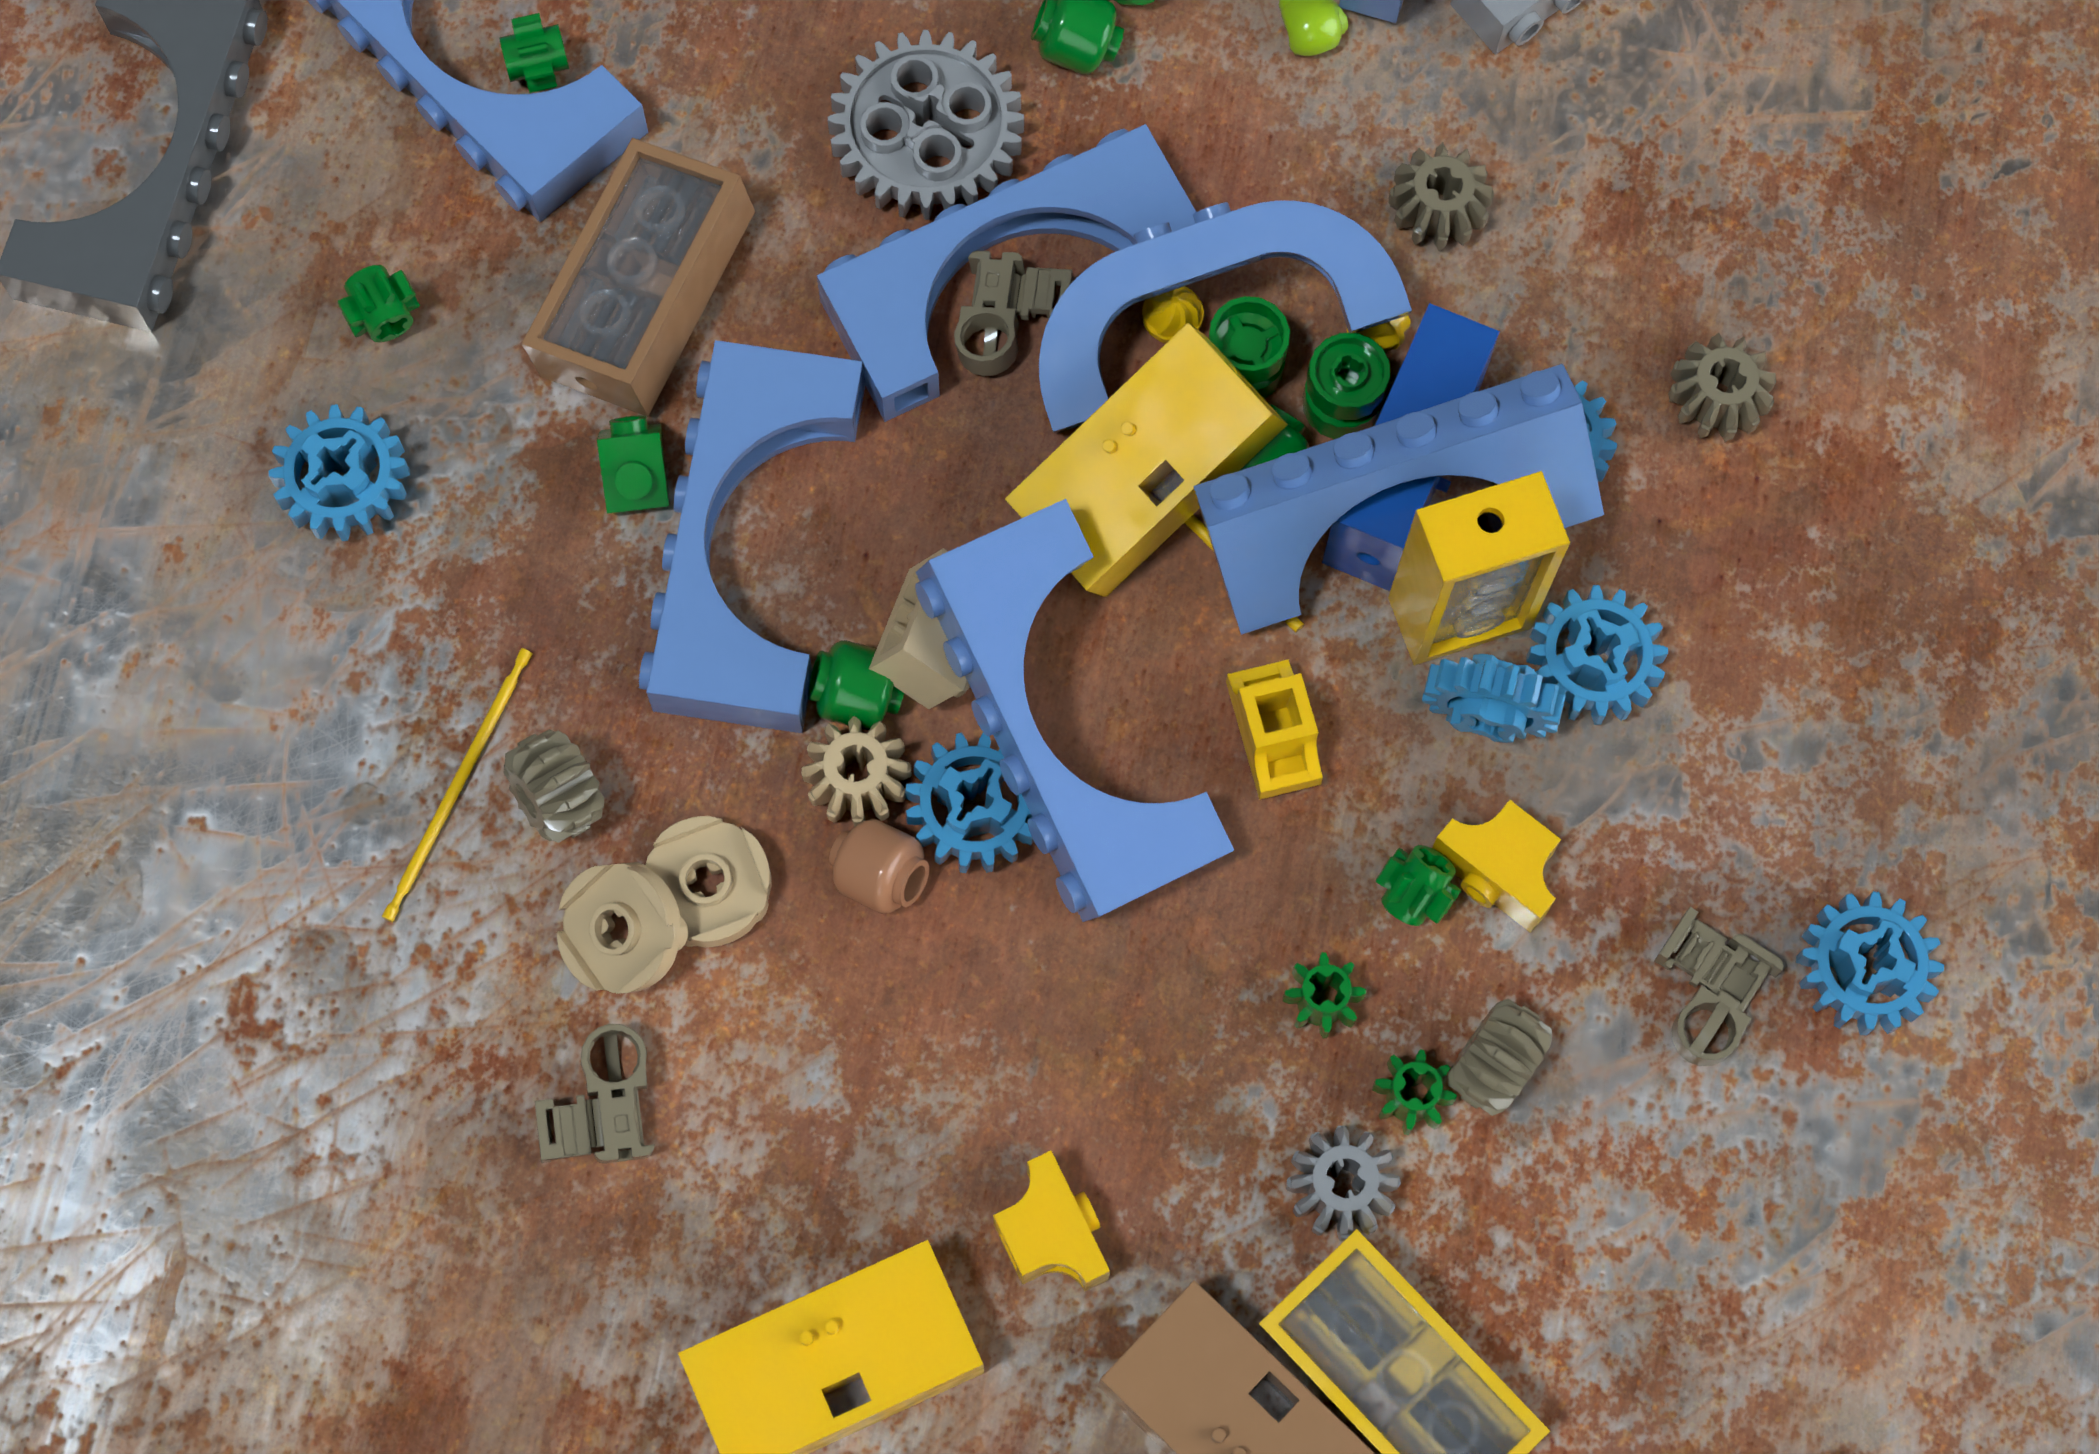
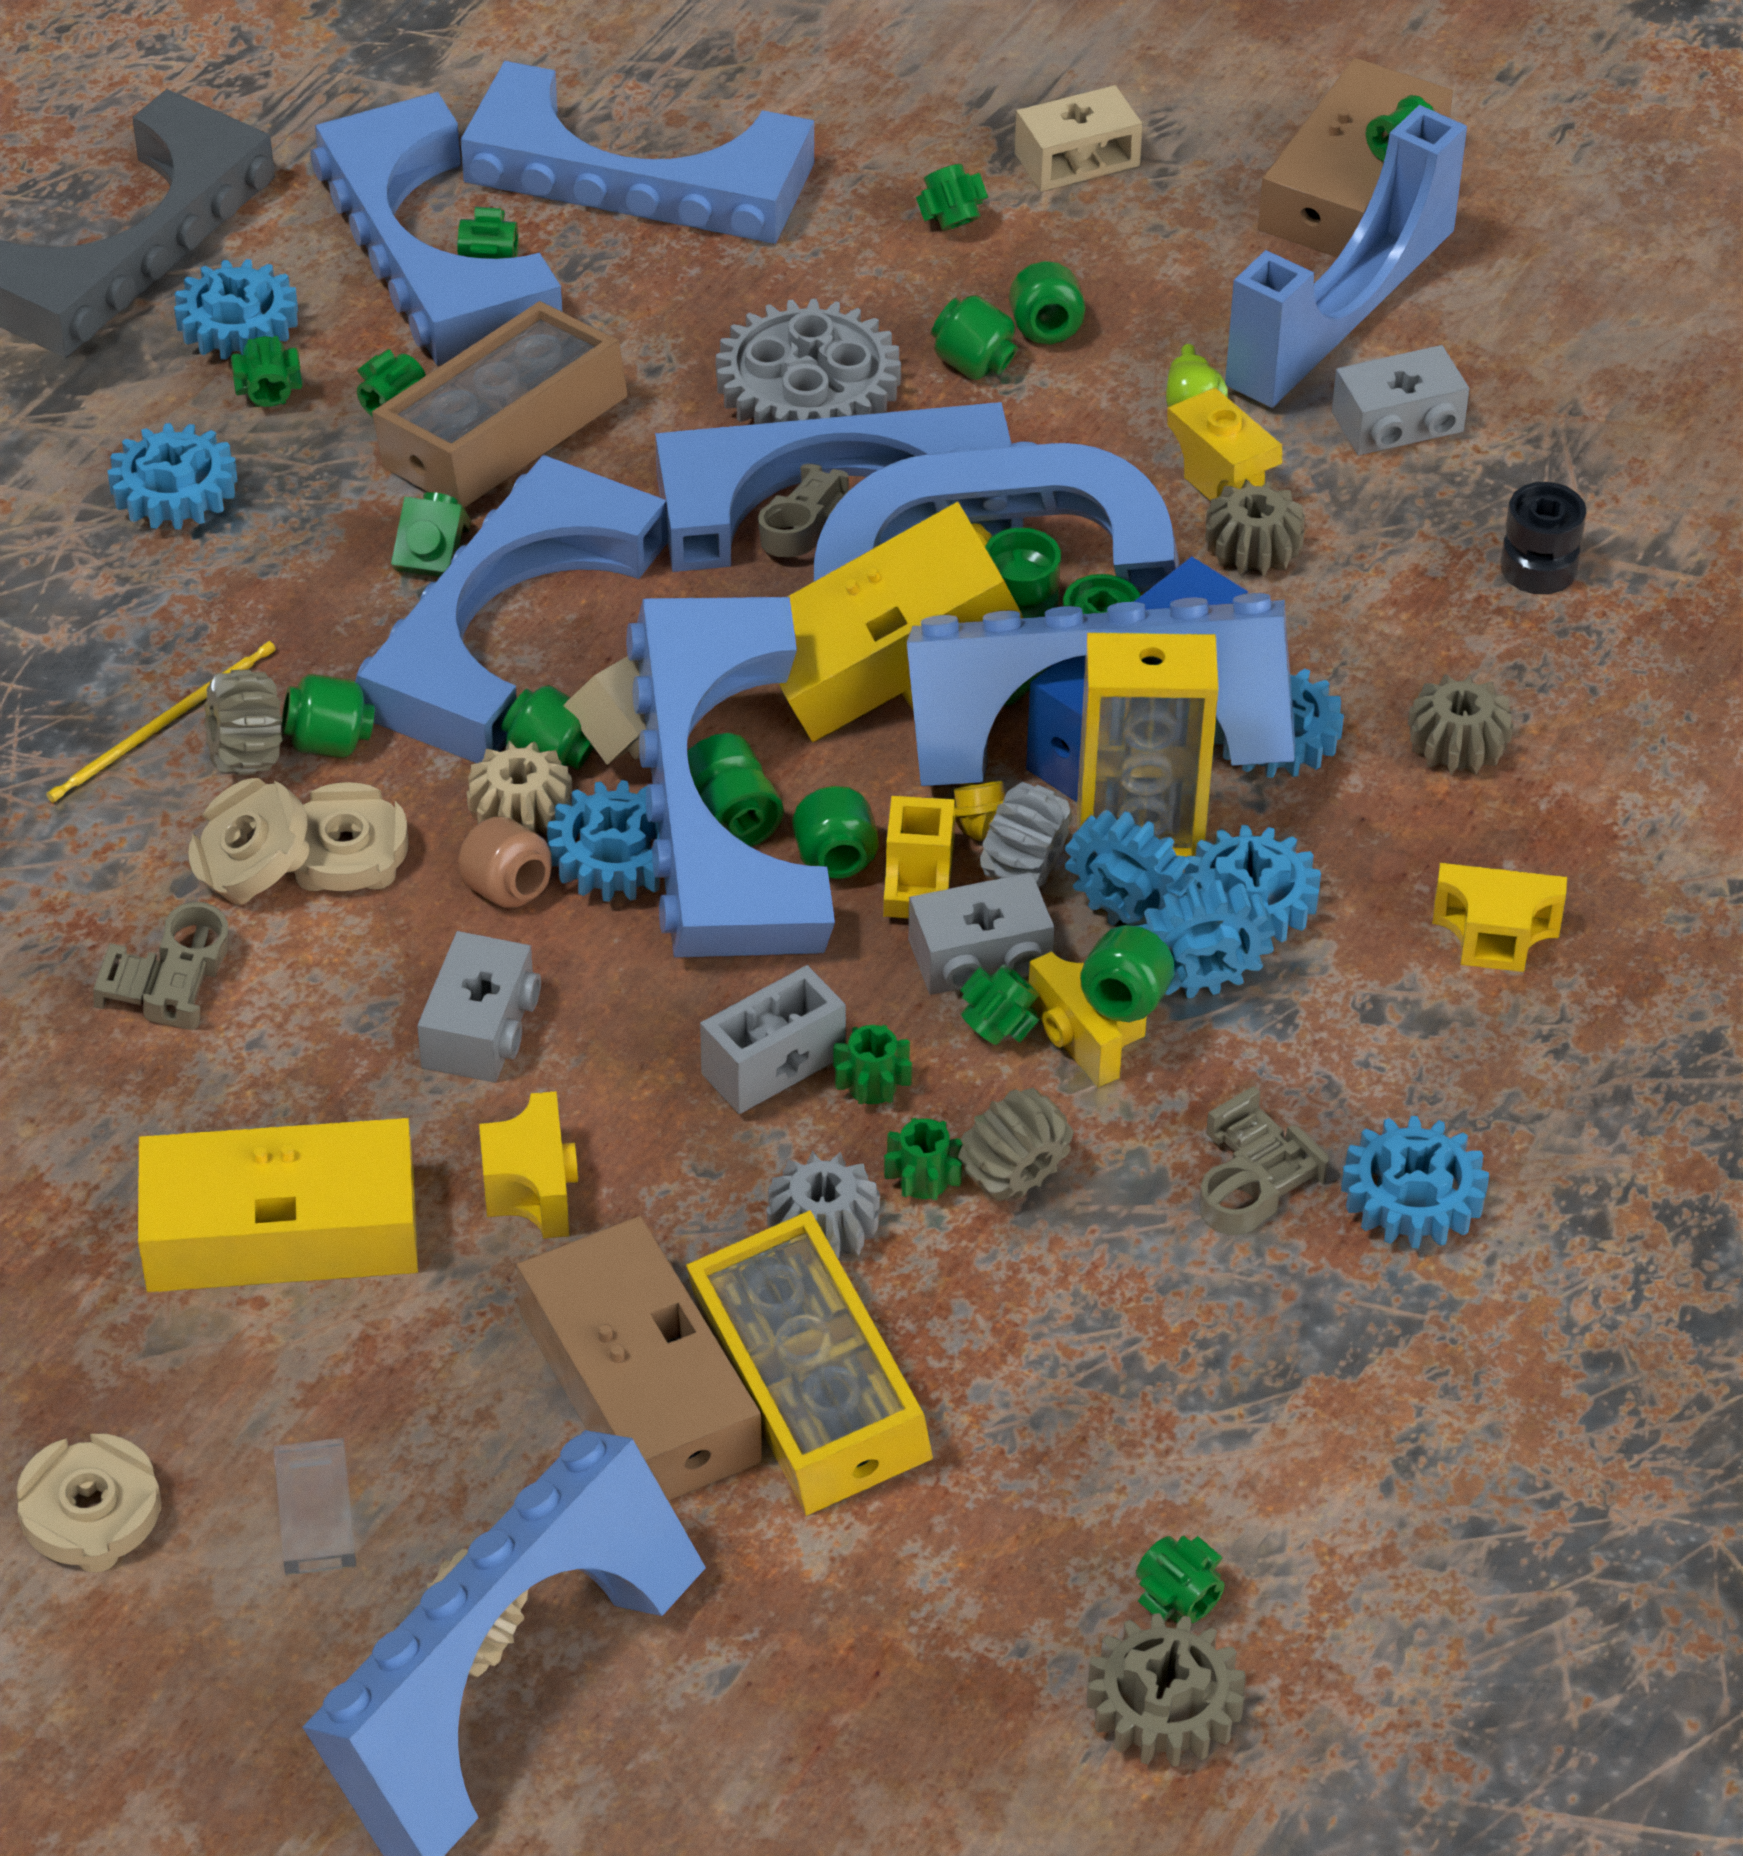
camera: 20 degrees right, 25 degrees down
none -> dark azure gear [174,259,298,360]
none -> green head [281,674,374,758]
none -> green gear [357,349,426,417]
none -> light grey brick [417,931,541,1083]
none -> green wheel [687,733,784,847]
none -> light grey brick [700,965,846,1114]
none -> green head [792,786,879,879]
none -> light grey brick [908,872,1054,995]
none -> yellow plate [954,781,1005,841]
none -> light grey gear [980,782,1072,888]
none -> green head [1080,925,1174,1023]
none -> dark azure gear [1139,880,1275,998]
none -> yellow brick [1167,387,1282,501]
none -> yellow brick [1432,863,1567,972]
none -> black wheel [1500,482,1587,594]

